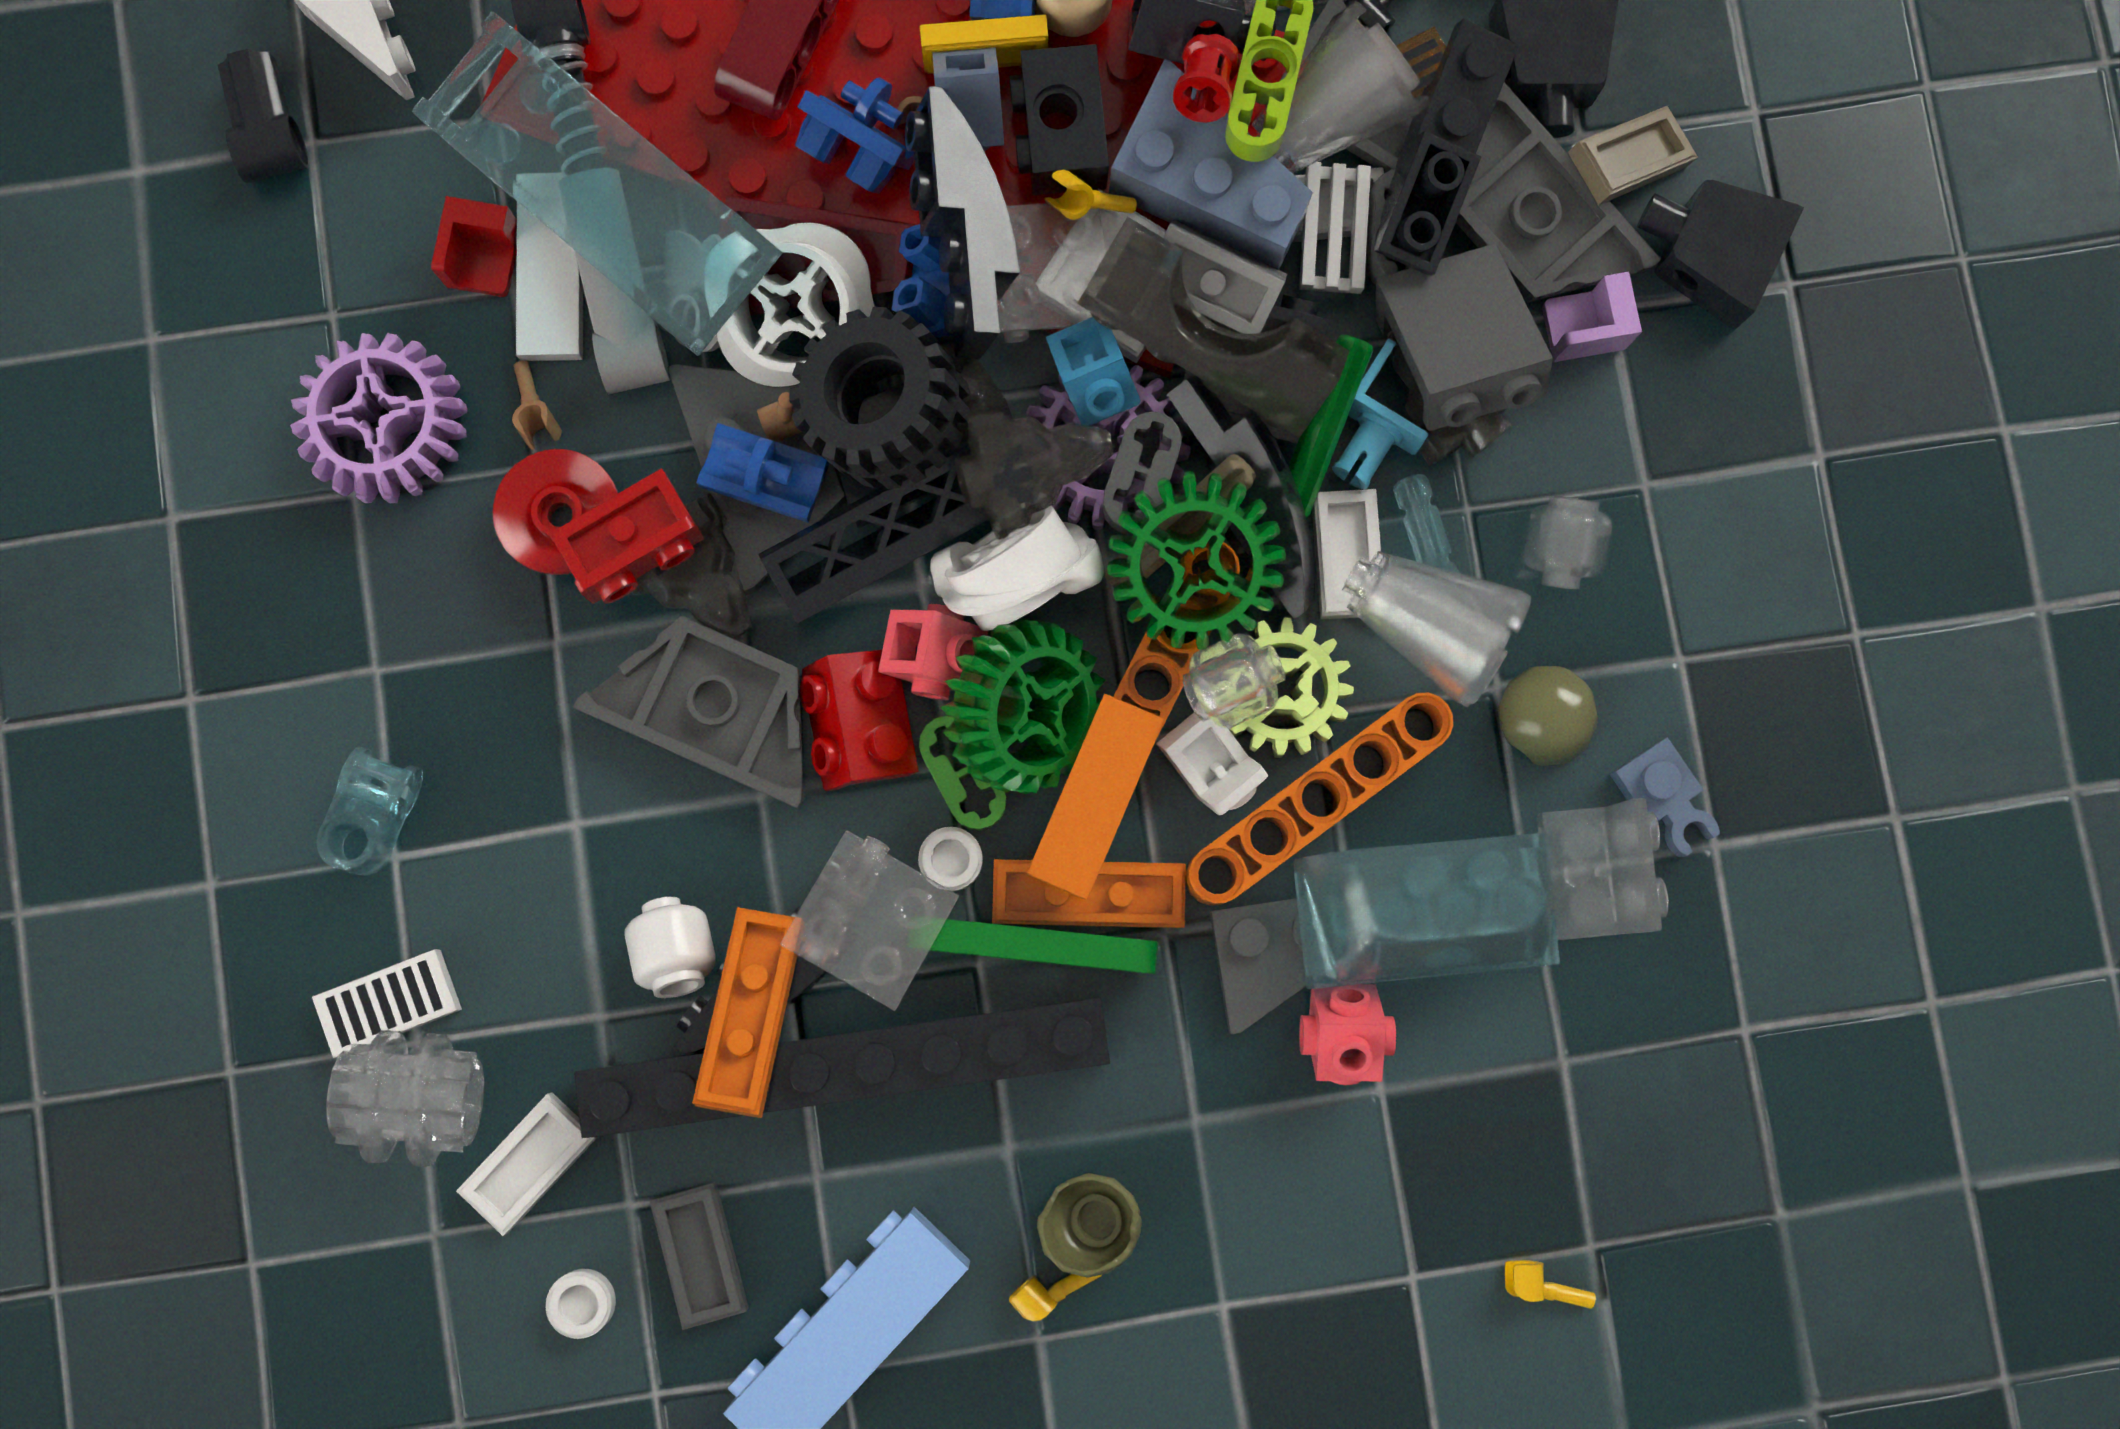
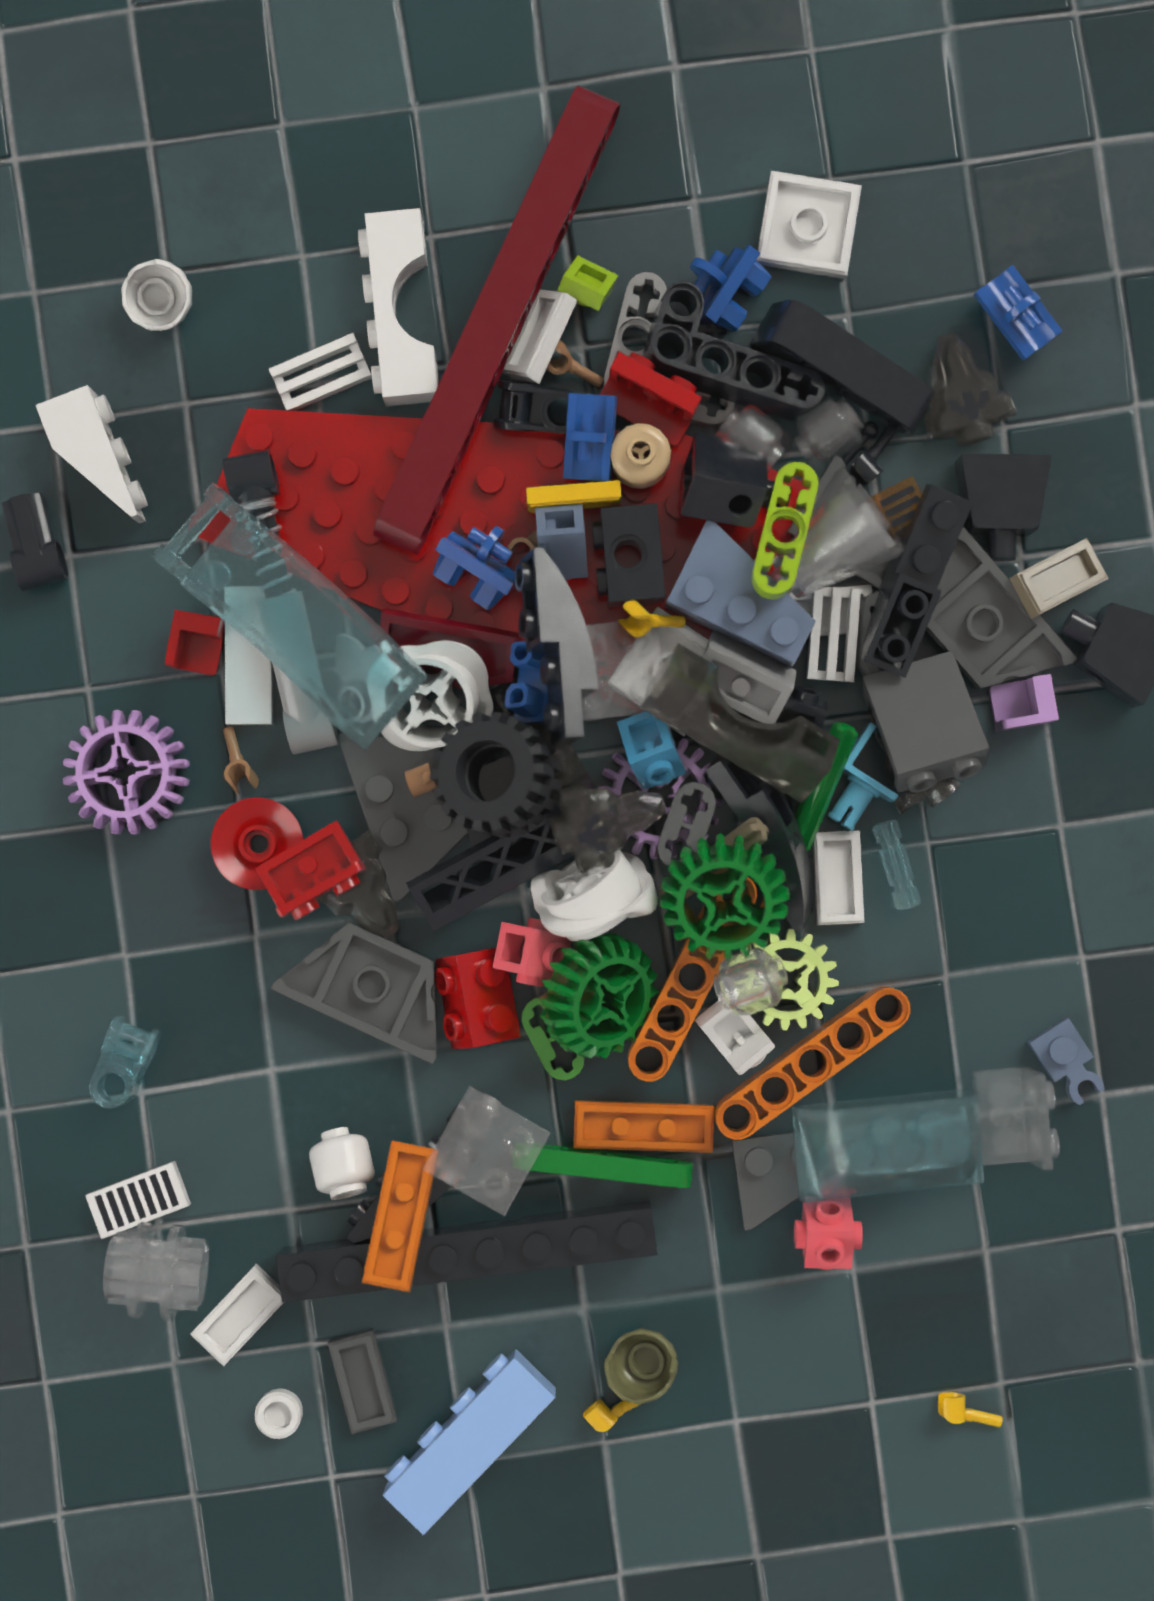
camera: 10 degrees right, 5 degrees up
blue hips [696,423,829,523] -> none
white tile [918,827,983,892] -> none
orange tile [1027,693,1164,900] -> none
red bush [1173,34,1240,123] -> none
clear cone [1342,551,1531,707] -> none
olive hair [1499,666,1598,766] -> none
clear head [1524,495,1612,589] -> none

